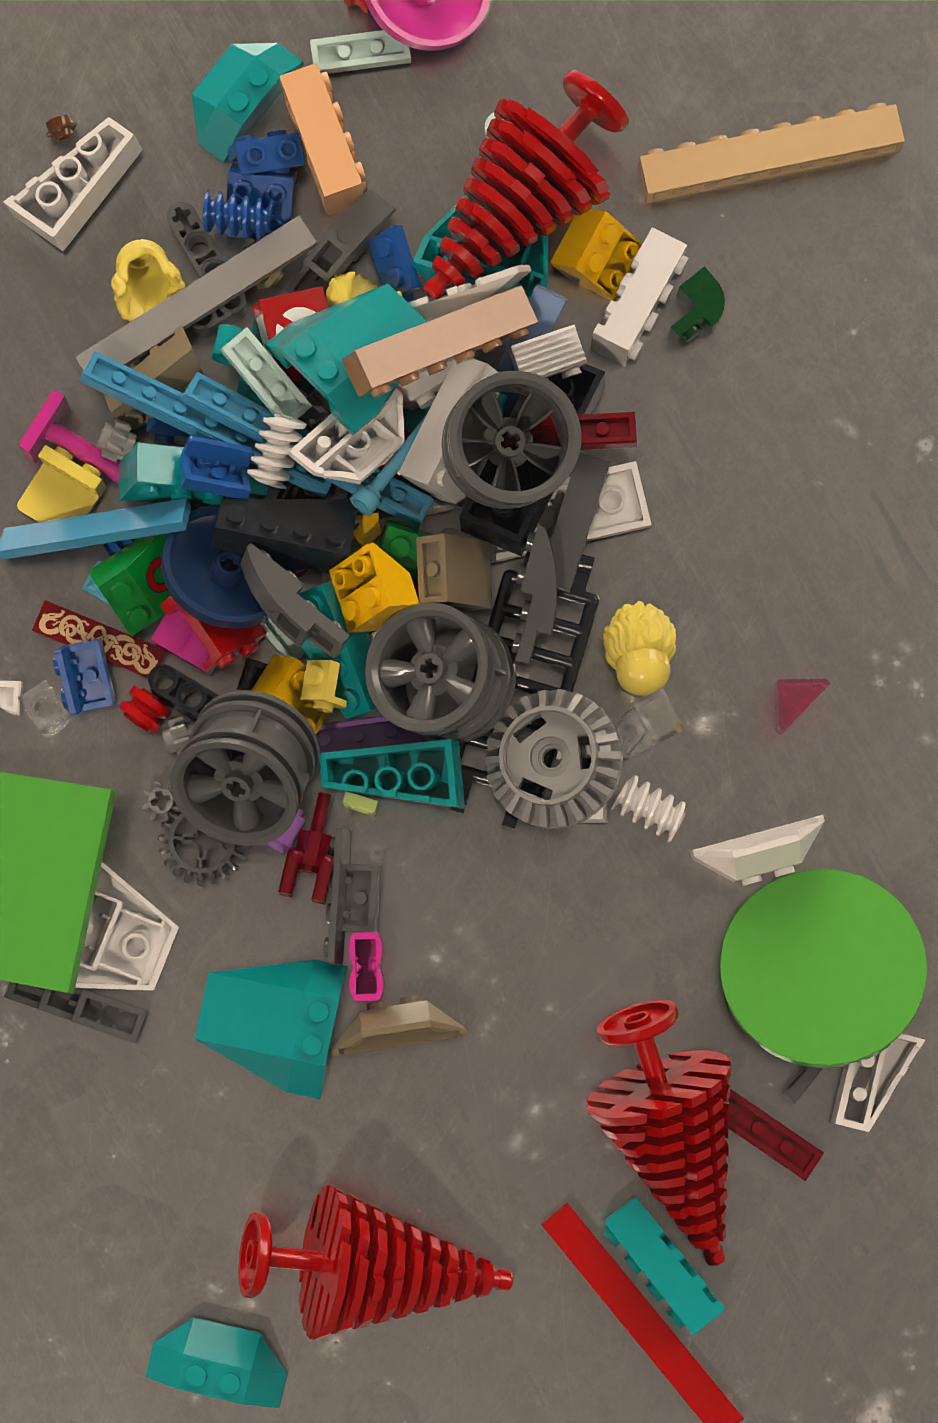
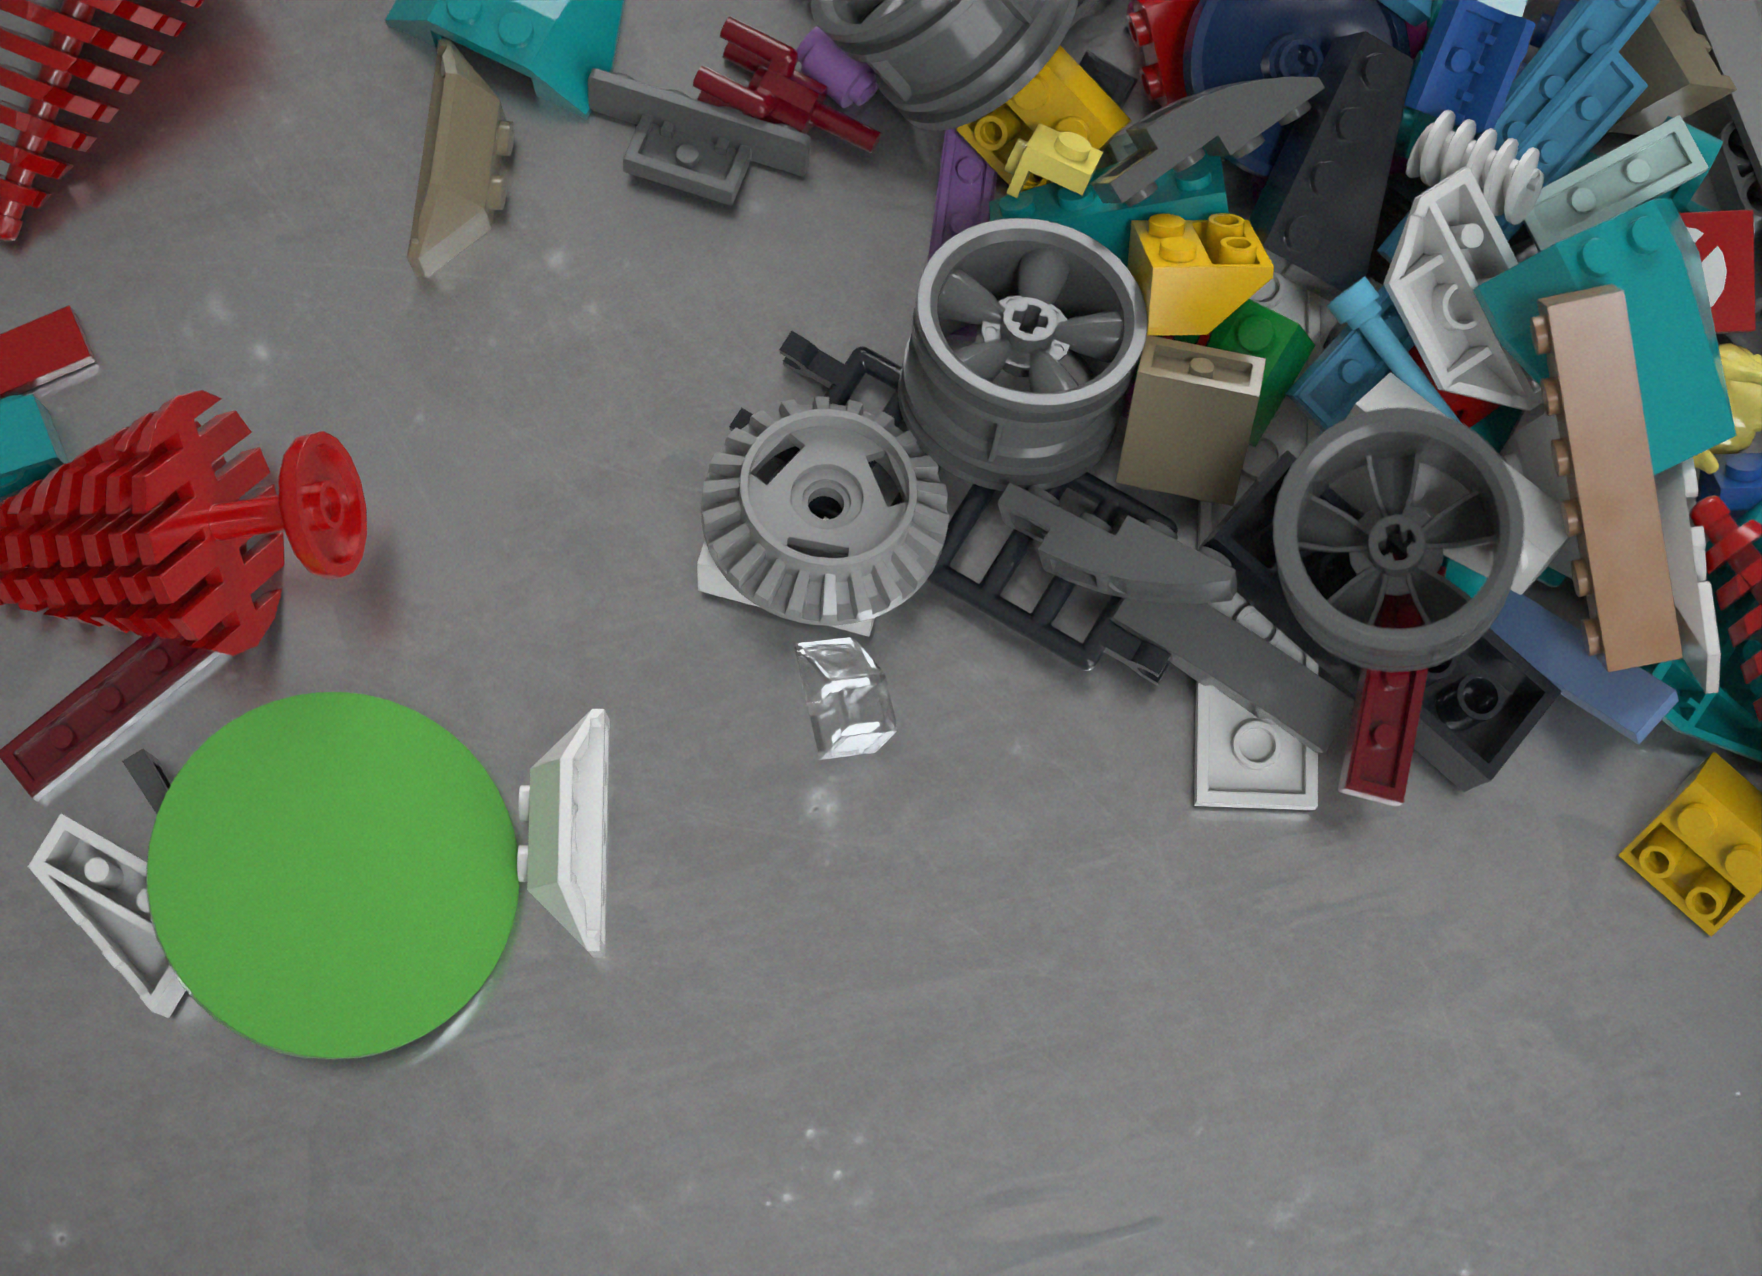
camera: 105 degrees right, 5 degrees down
teal wedge [319,739,465,809] -> none
yellowish green tile [342,791,379,816] -> none
dark pink brick [348,932,385,1002] -> none
yellow piece [353,513,381,547] -> none
white brick [508,325,587,380] -> none
white wedge [590,227,689,367] -> none
light yellow hair [603,601,676,696] -> none
white piece [611,775,686,842] -> none
dark green brick [668,266,725,345] -> none
clear pink slope [775,679,830,735] -> none

